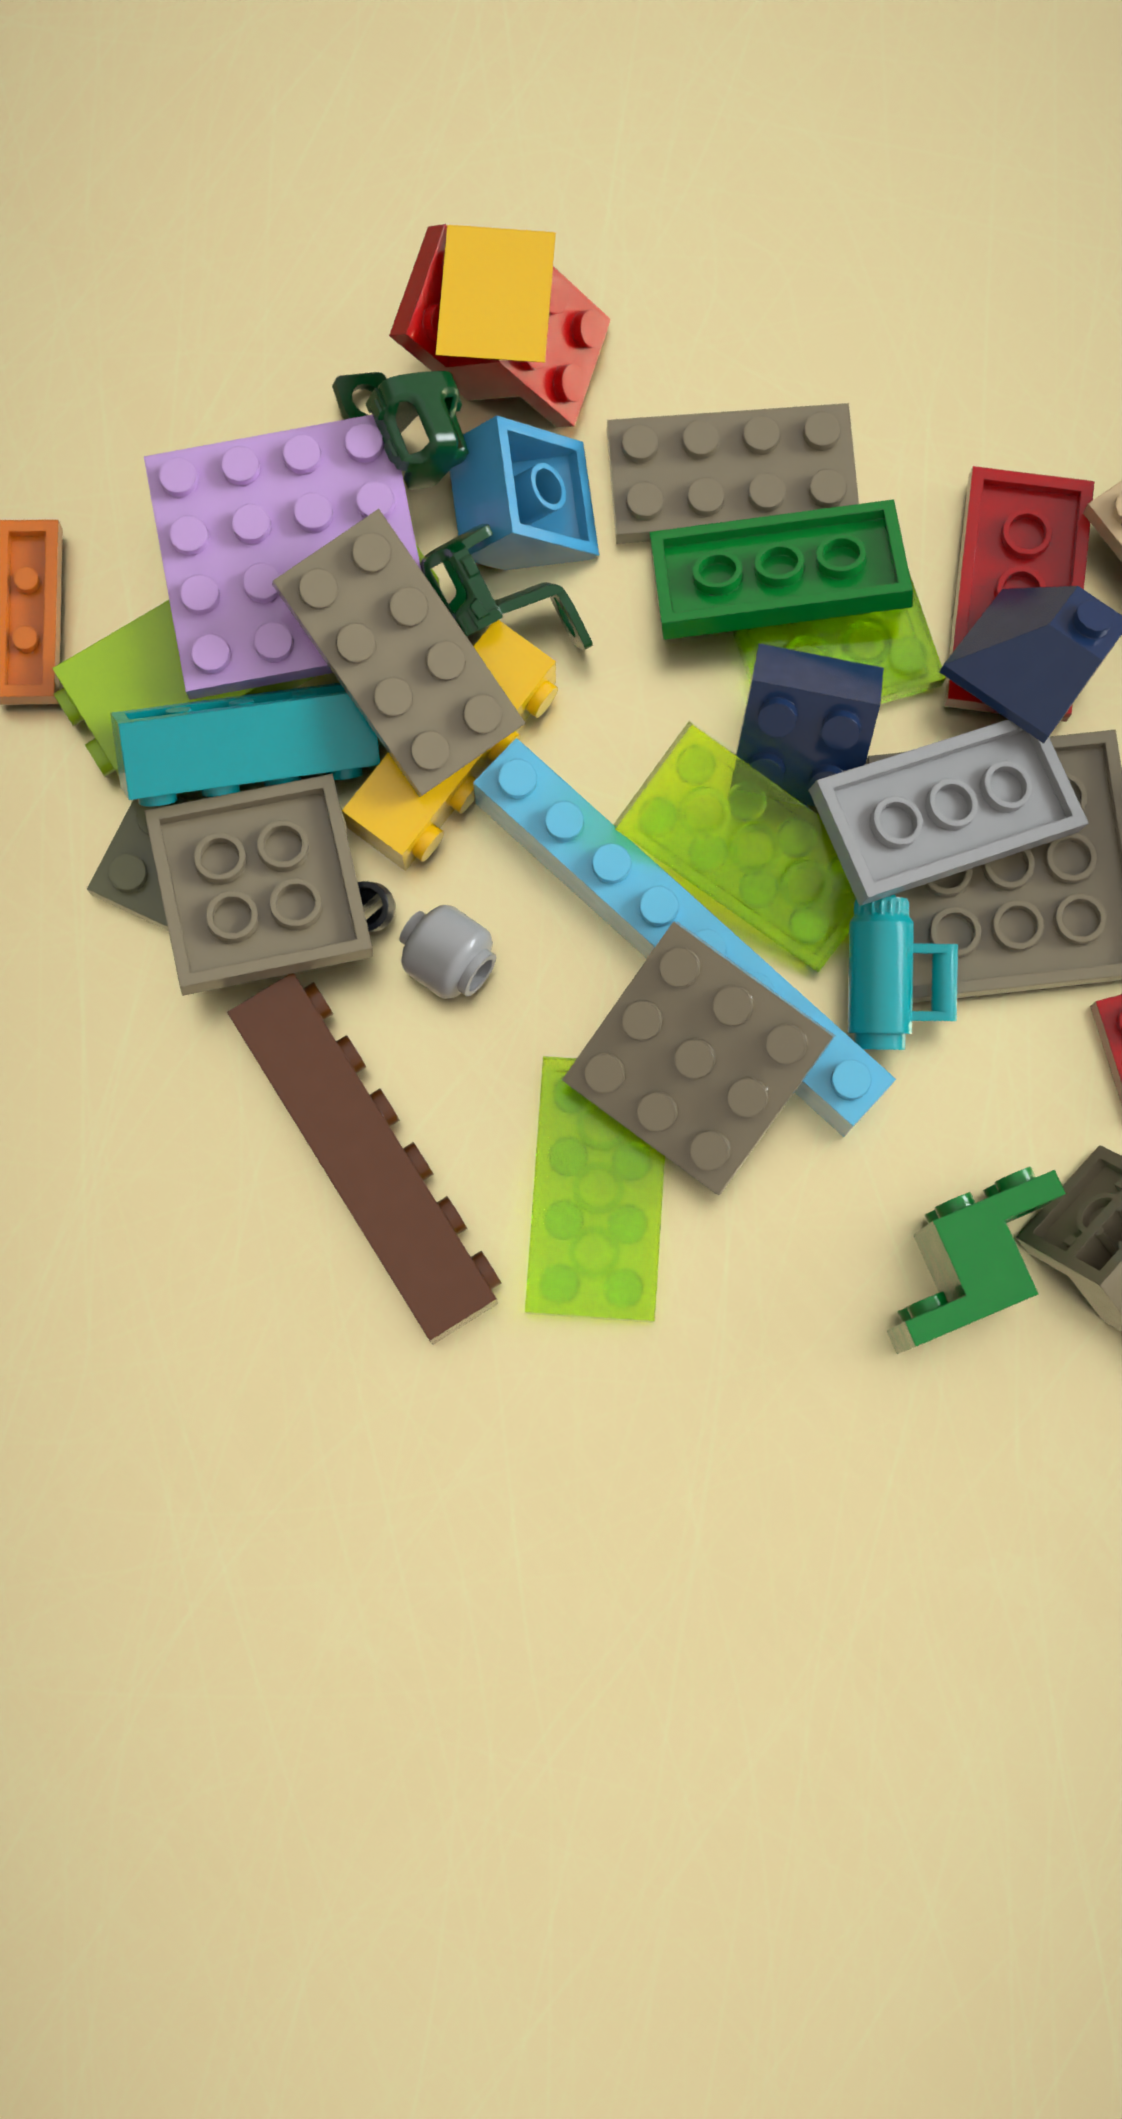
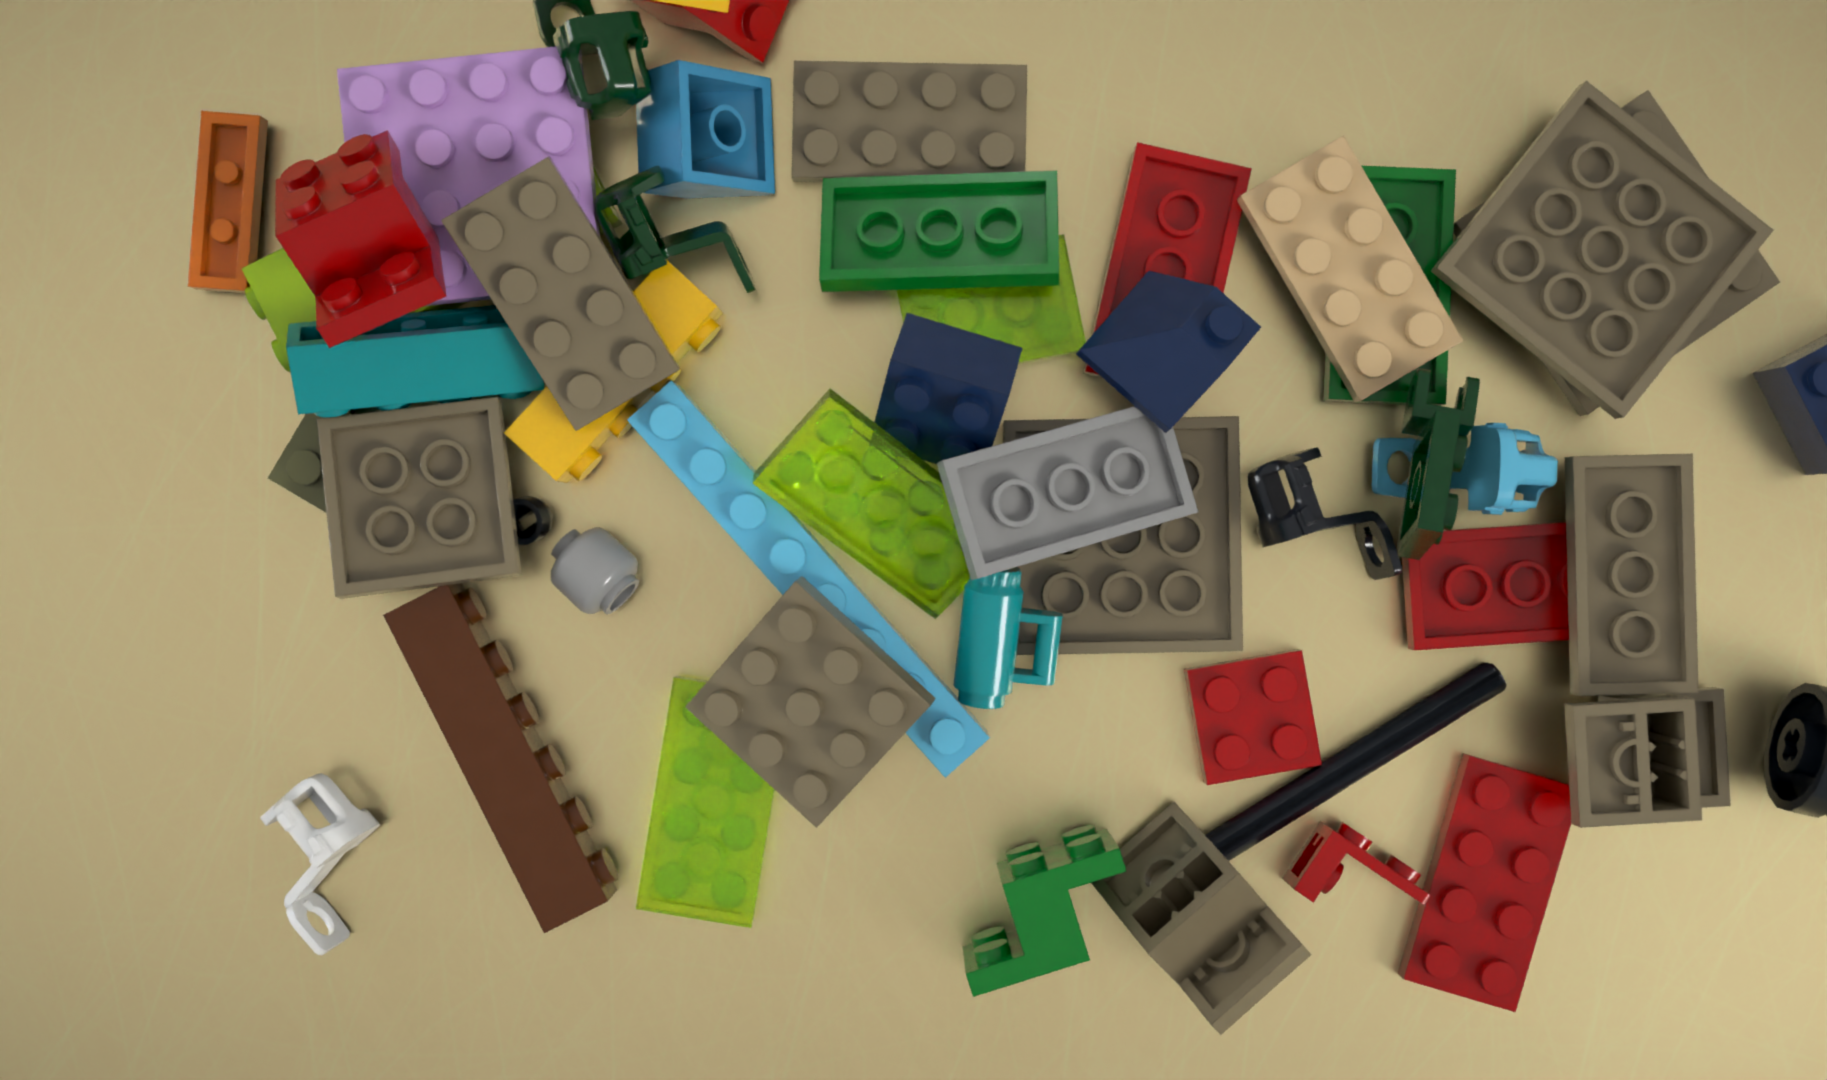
camera: 10 degrees right, 10 degrees up
none -> white piece [260,773,380,956]
none -> red bracket [275,130,447,348]

